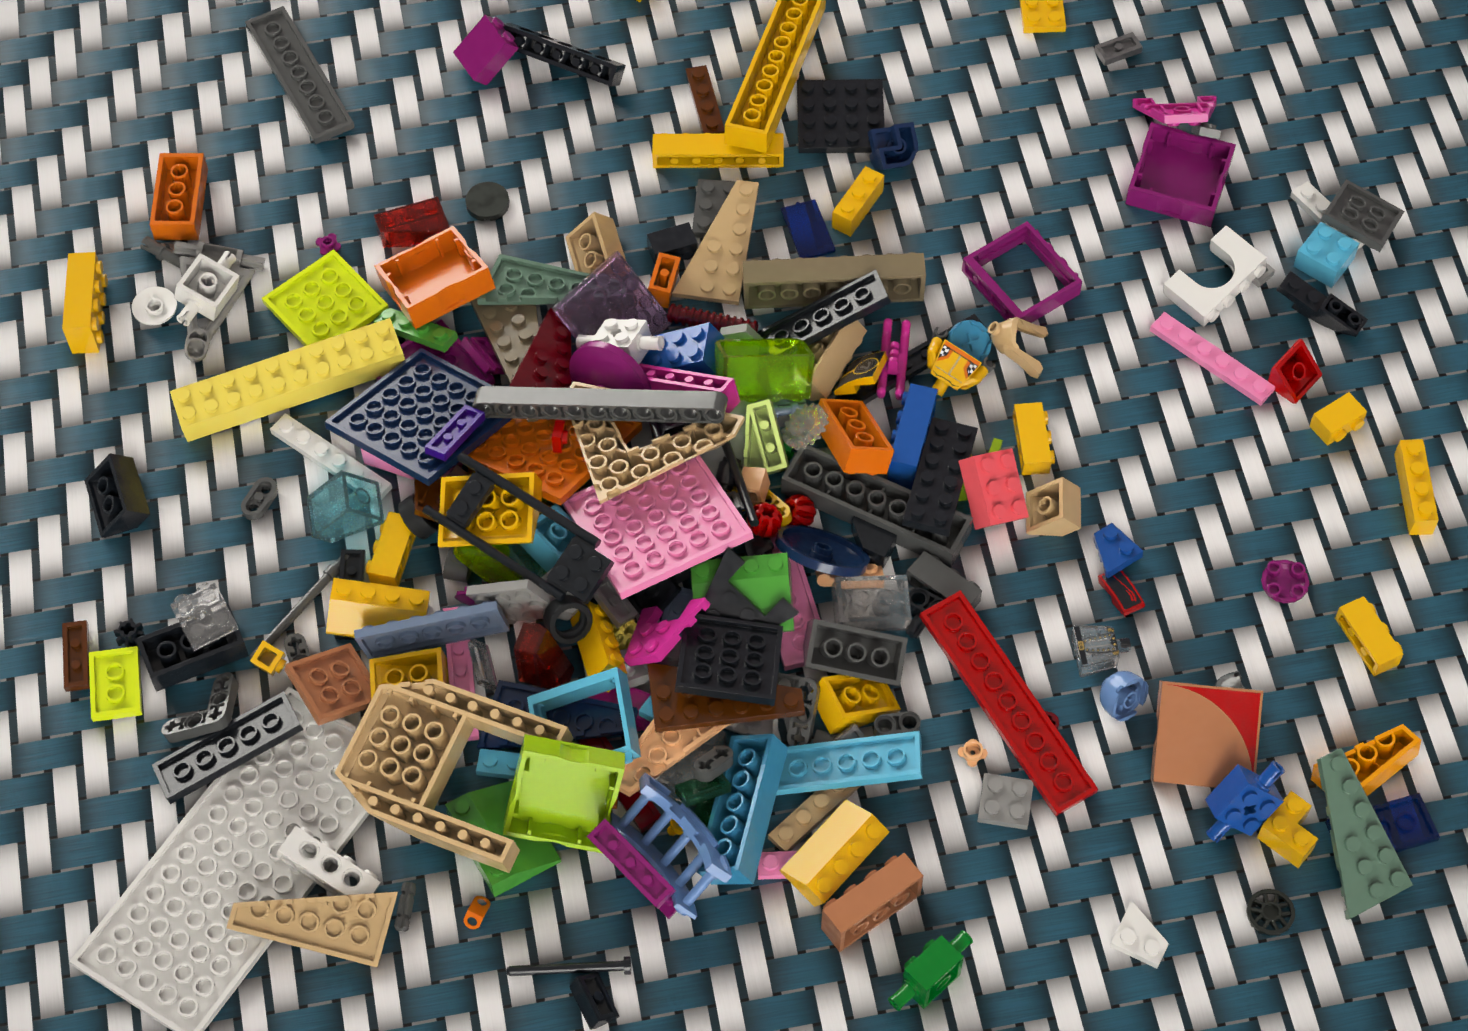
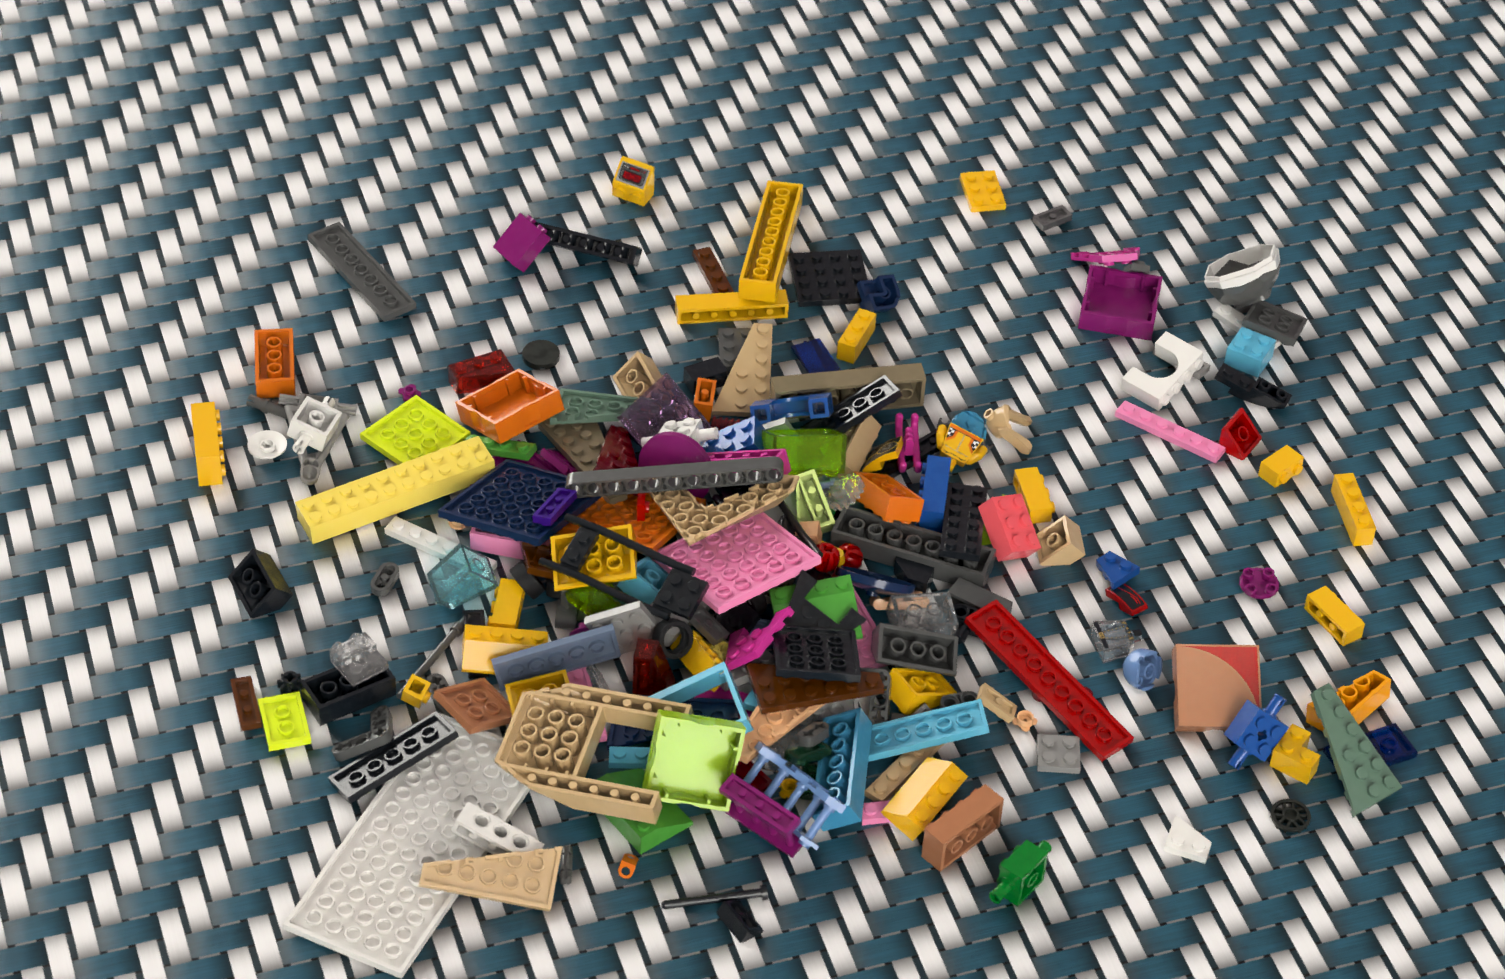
camera: 10 degrees left, 15 degrees down
magenta window [962,221,1082,331] -> none
none -> blue arch [750,392,834,424]
none -> tan plate [976,683,1017,724]
none -> rock [1204,244,1281,308]

